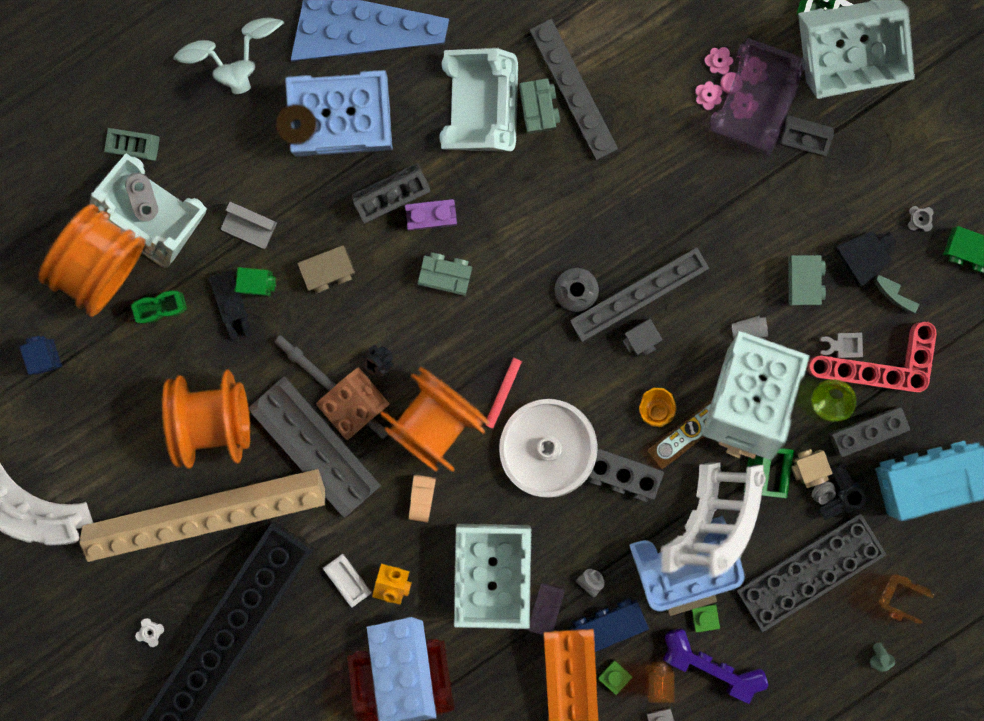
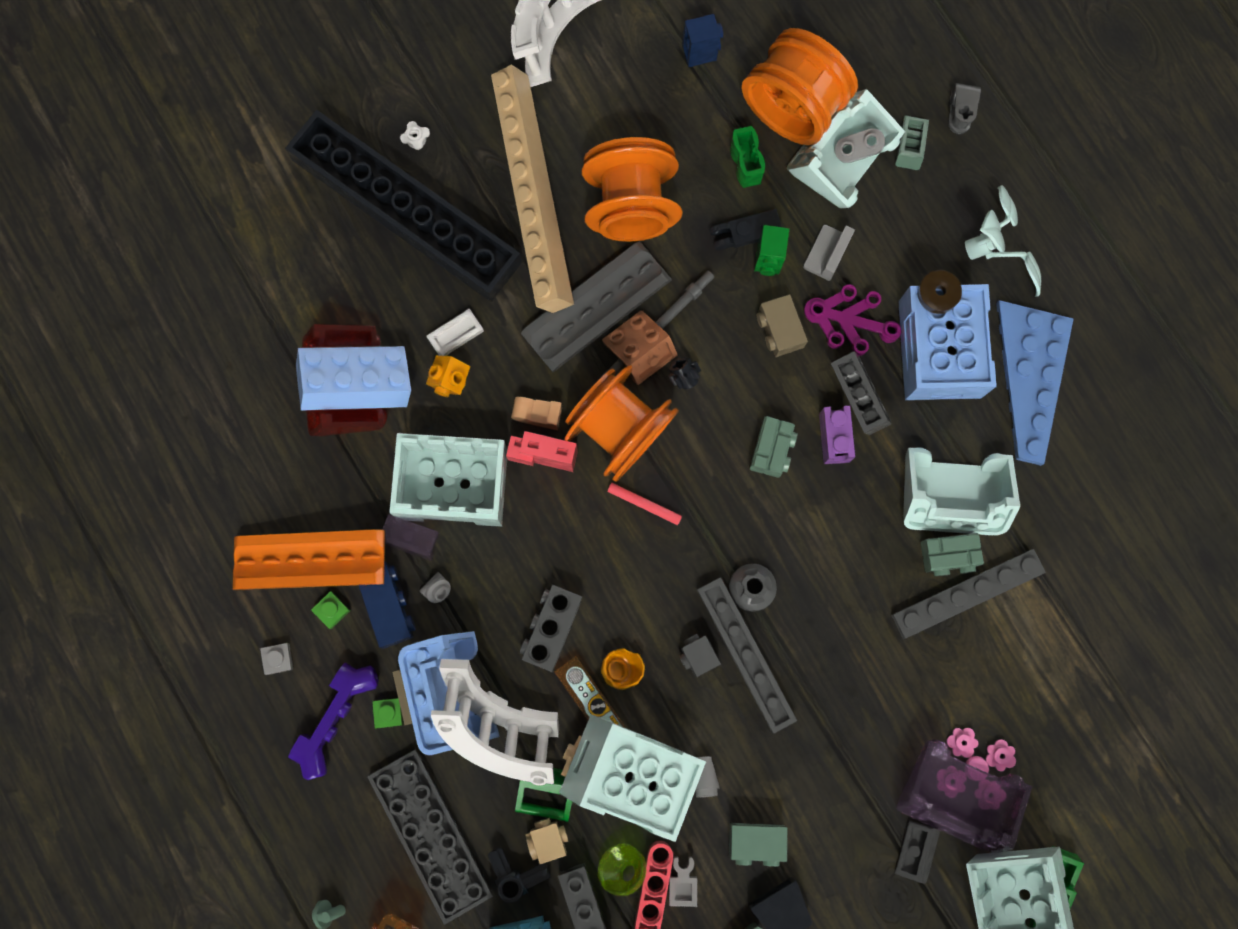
camera: 85 degrees right, 10 degrees down
white dish [499,399,597,498] -> none
clear orange brick [646,661,674,703] -> none
light grey plate [812,482,836,505] -> none
none -> coral piece [506,431,578,472]
none -> magenta plant [804,285,901,356]
none -> dark grey piece [948,83,981,134]

